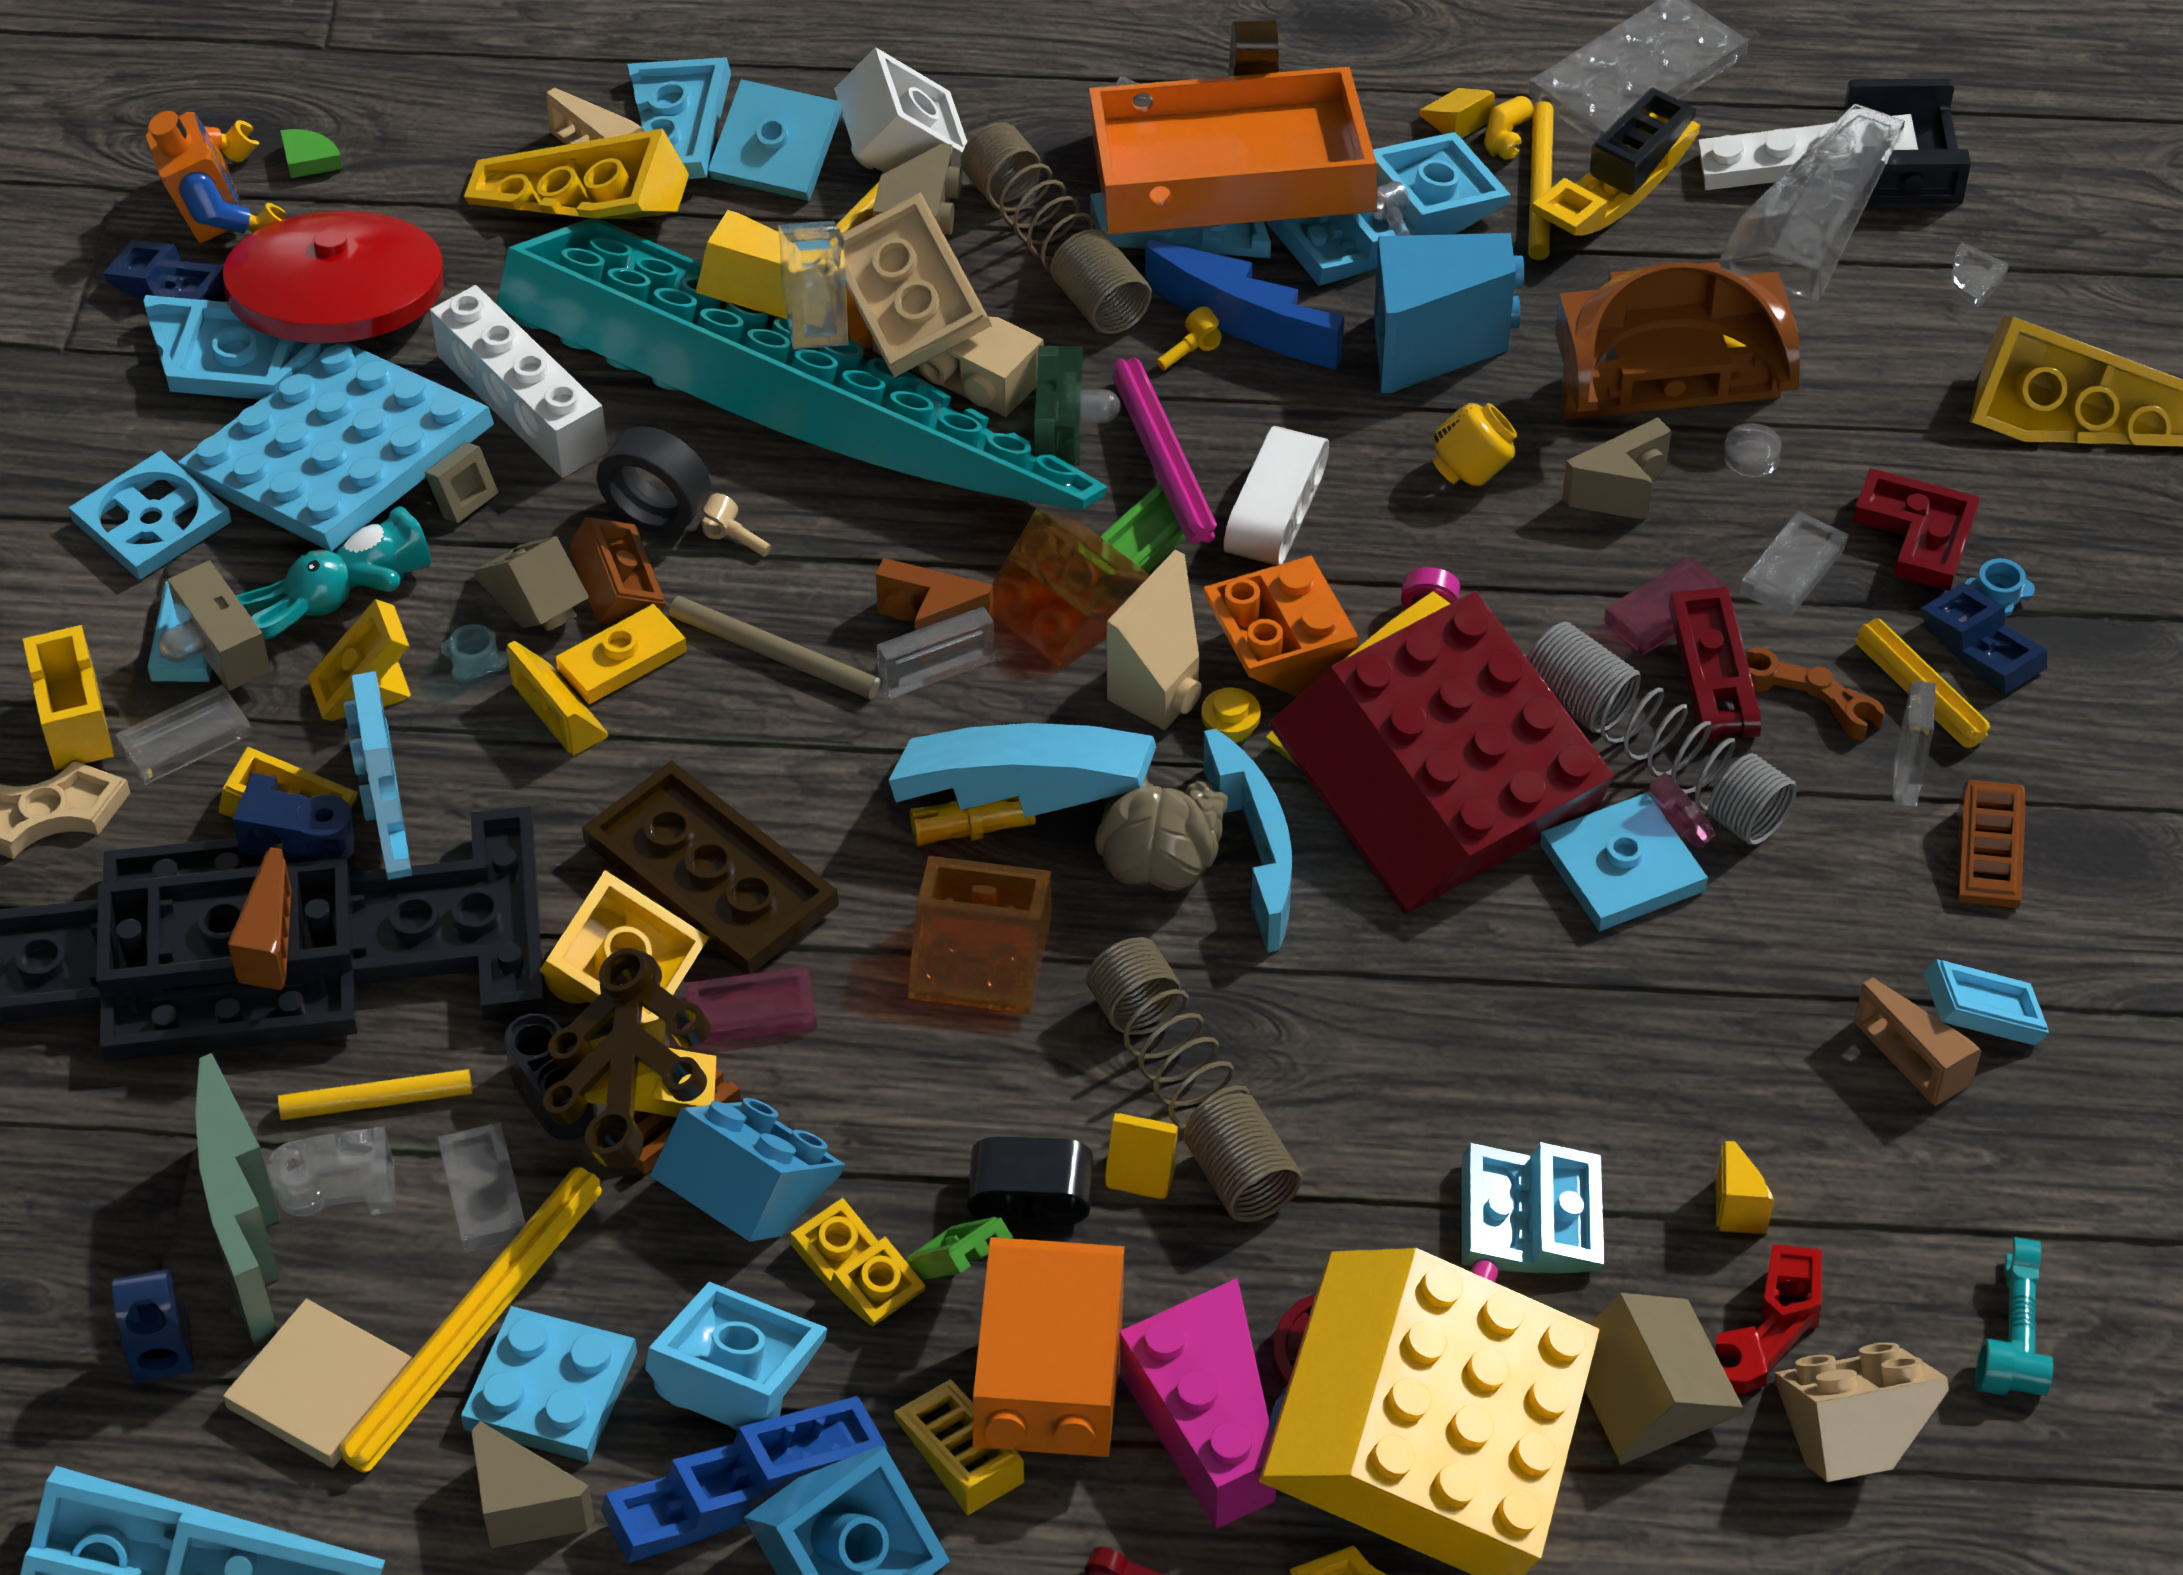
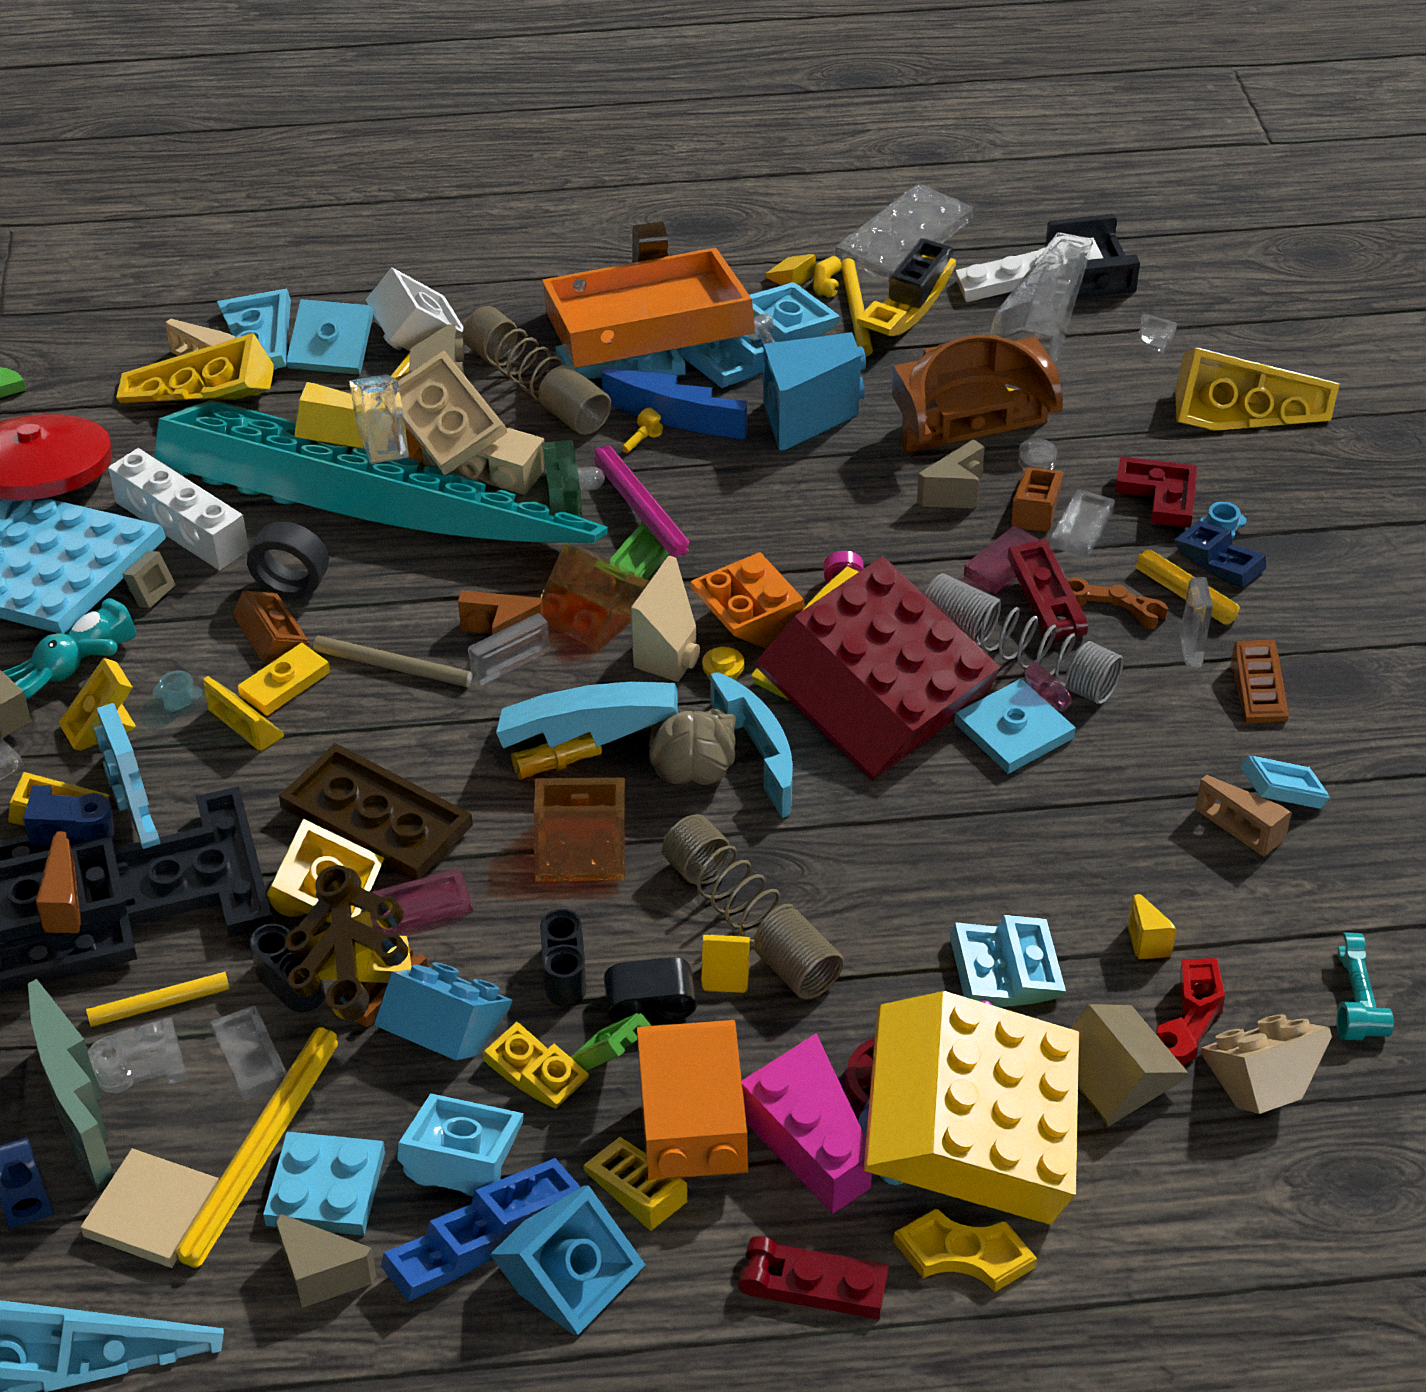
camera: 10 degrees left, 5 degrees down
dark tan slope [473,536,589,631] -> none
tan hand [701,493,771,557] -> none
white beam [1224,426,1329,565] -> none
yellow head [1432,403,1517,486] -> none
none -> black beam [540,909,587,1007]
none -> dark orange slope [1011,467,1064,532]

